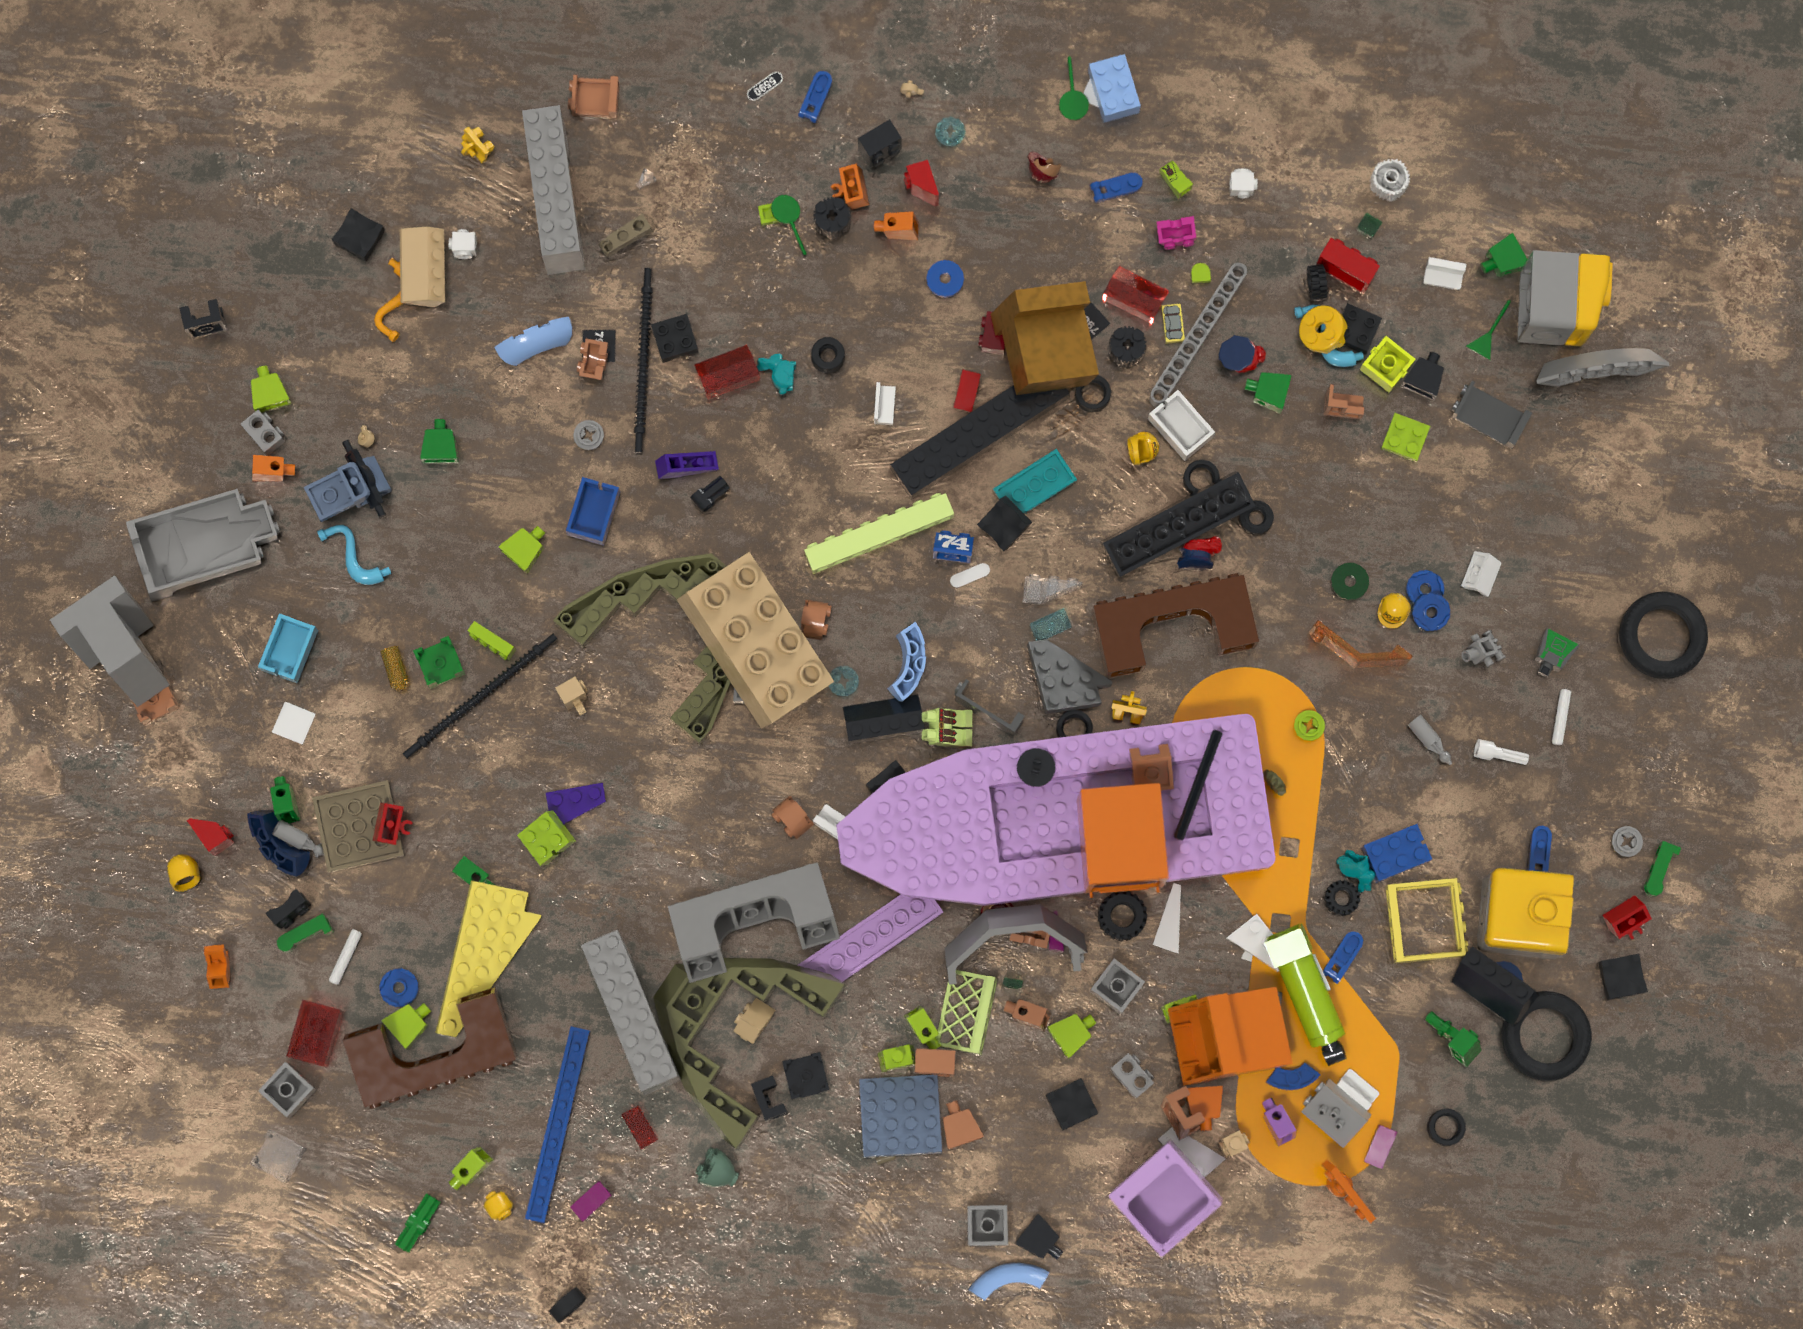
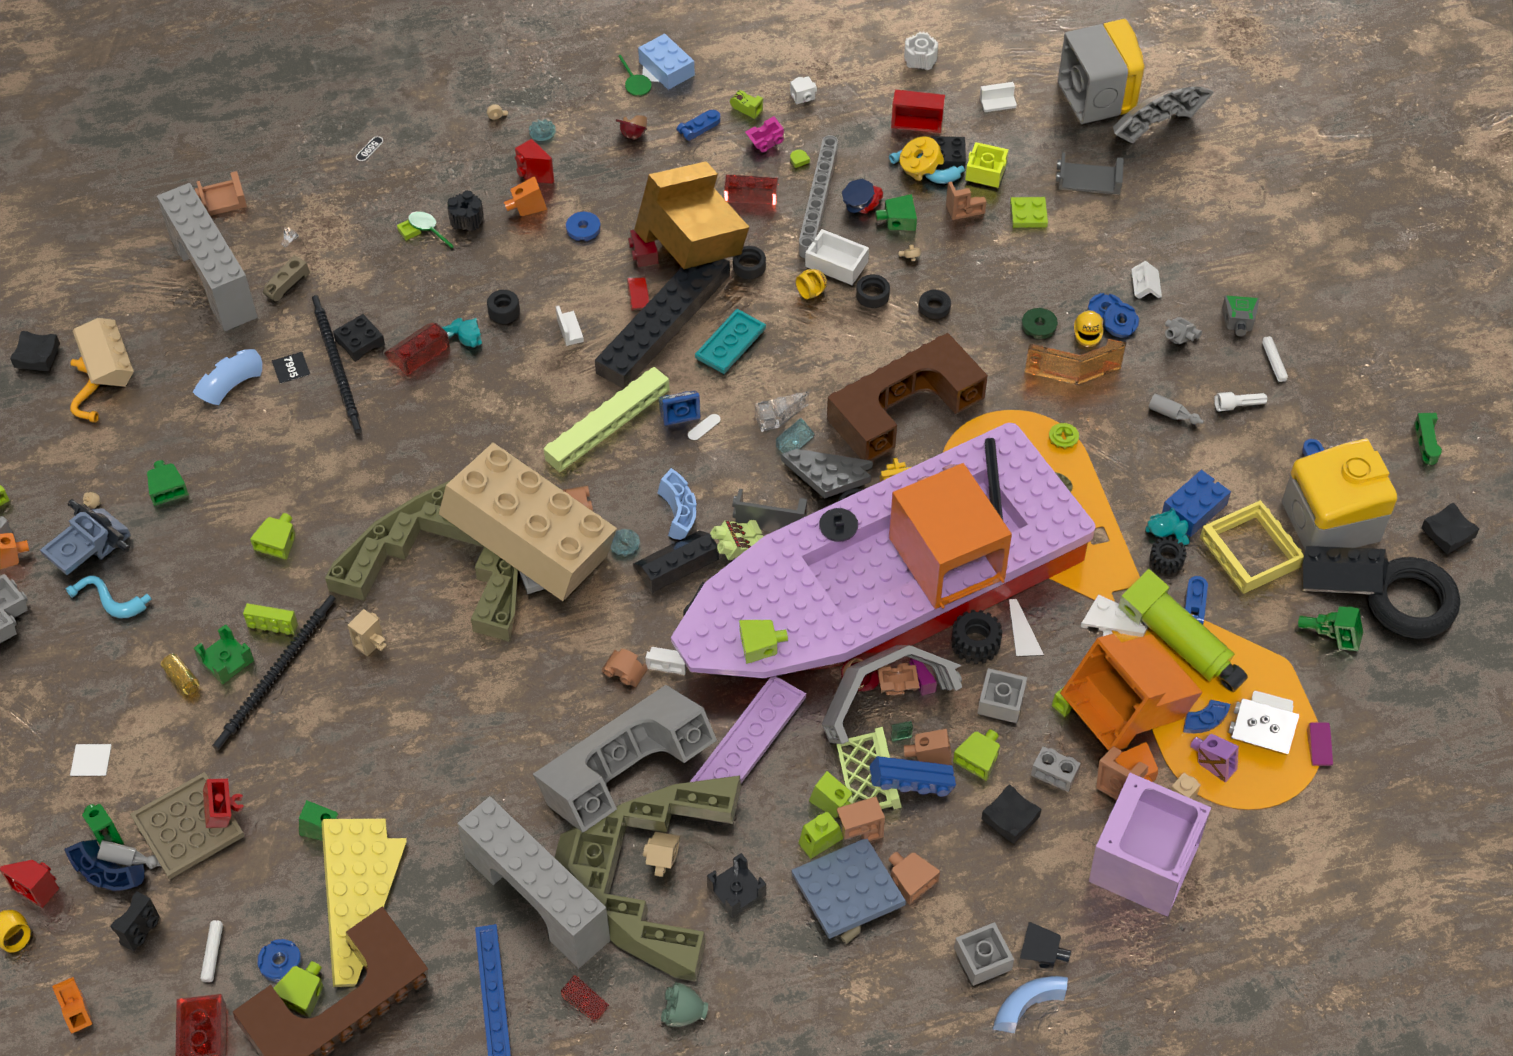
camera: 20 degrees left, 25 degrees down
medium azure piece [258,613,318,683] -> none
green leg [277,913,334,953] -> none
white brick [449,229,477,259] -> none
yellow hips [461,127,494,163] -> none
lime piece [517,811,576,866] -> none
dark purple wing [546,783,606,824] -> none
blue piece [566,477,620,546] -> none
light grey gear [573,420,604,451] -> none
nougat cylinder [577,339,609,380] -> none
dark purple slope [655,451,719,479] -> none
black piece [690,476,730,512] -> none
black panel [751,1075,788,1123] -> none
blue plate [798,71,832,123] -> none
orange brick [831,163,870,210] -> none
black brick [858,119,902,168] -> none
black brick [977,495,1032,551] -> none
black brick [1100,471,1256,577] -> none
black brick [1108,326,1147,368] -> none
tile [1161,304,1185,344] -> none
piece [1177,536,1222,571] -> none
black tyre [1307,264,1328,300] -> none
orange plate [1321,1160,1376,1224] -> none
clear green tile [1356,212,1382,239] -> none
black torso [1401,352,1444,401] -> none
black tyre [1427,1109,1466,1146] -> none
green piece [1466,300,1511,360] -> none
green torso [1480,233,1527,277] -> none
red brick [1602,895,1652,940] -> none
light grey gear [1611,826,1643,857] -> none
black tyre [1619,591,1708,679] -> none
none -> lime torso [739,620,788,664]
none -> blue brick [870,756,956,797]
none -> tan piece [899,245,921,261]

